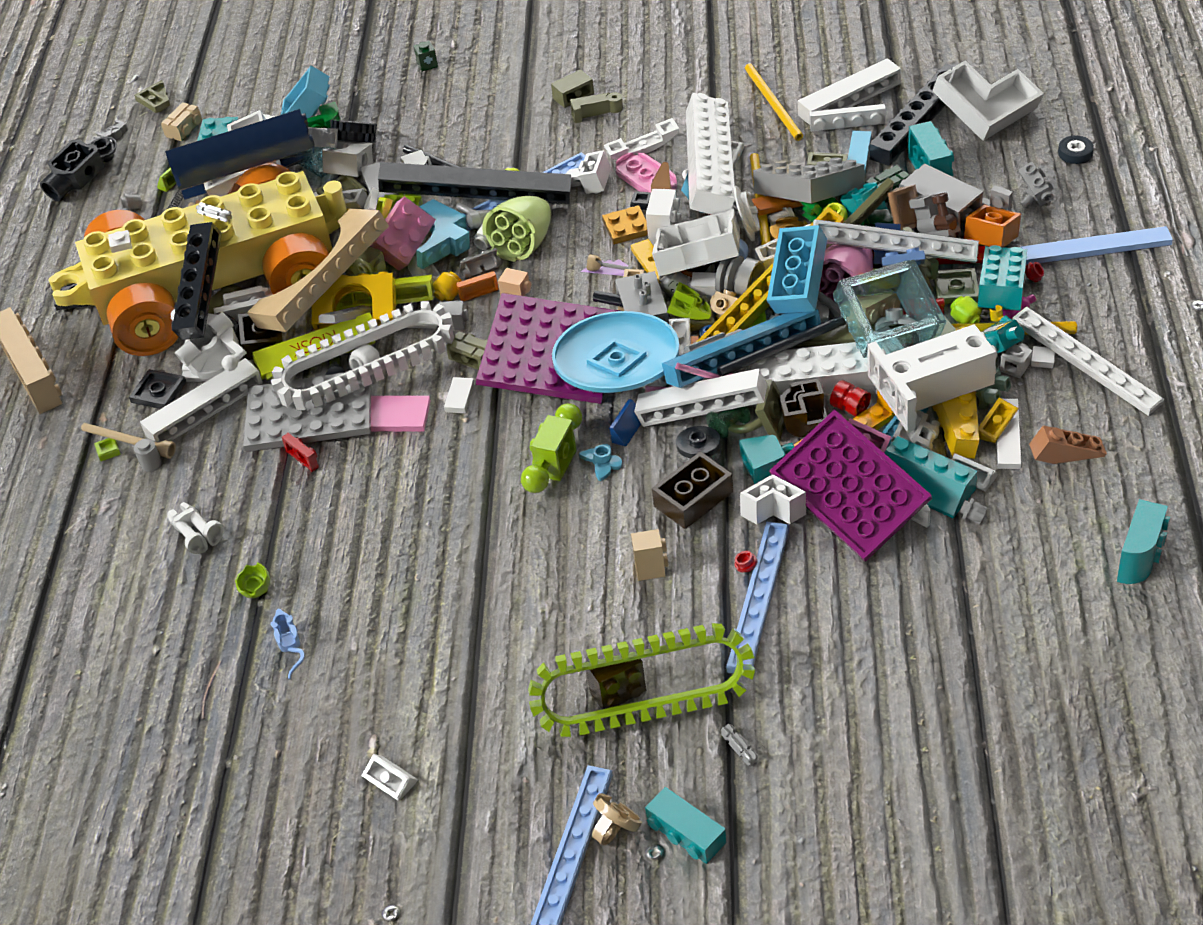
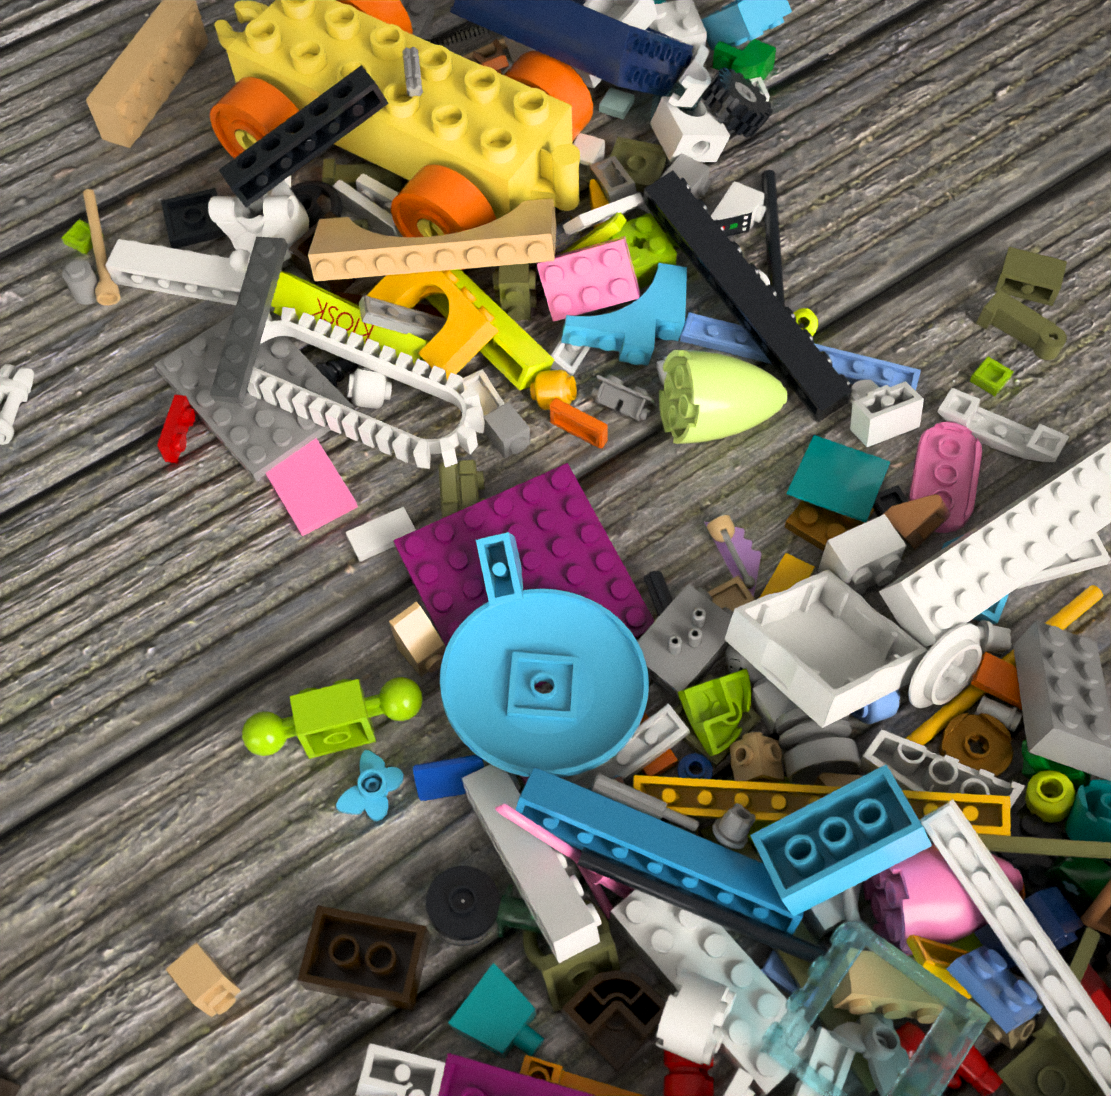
camera: 50 degrees right, 15 degrees up
white plate [108,230,132,253] -> none
dark green brick [413,41,438,72] -> none
light grey piece [456,203,491,229] -> none
light nougat brick [498,268,531,296] -> none
none -> dark grey plate [210,237,288,404]
none -> tan slope [389,601,446,677]
none -> medium azure slope [476,532,524,606]
none -> white brick [656,969,736,1065]
none -> light grey hose [712,803,756,849]
none -> teal piece [786,435,891,523]
none -> lime tile [969,356,1014,397]

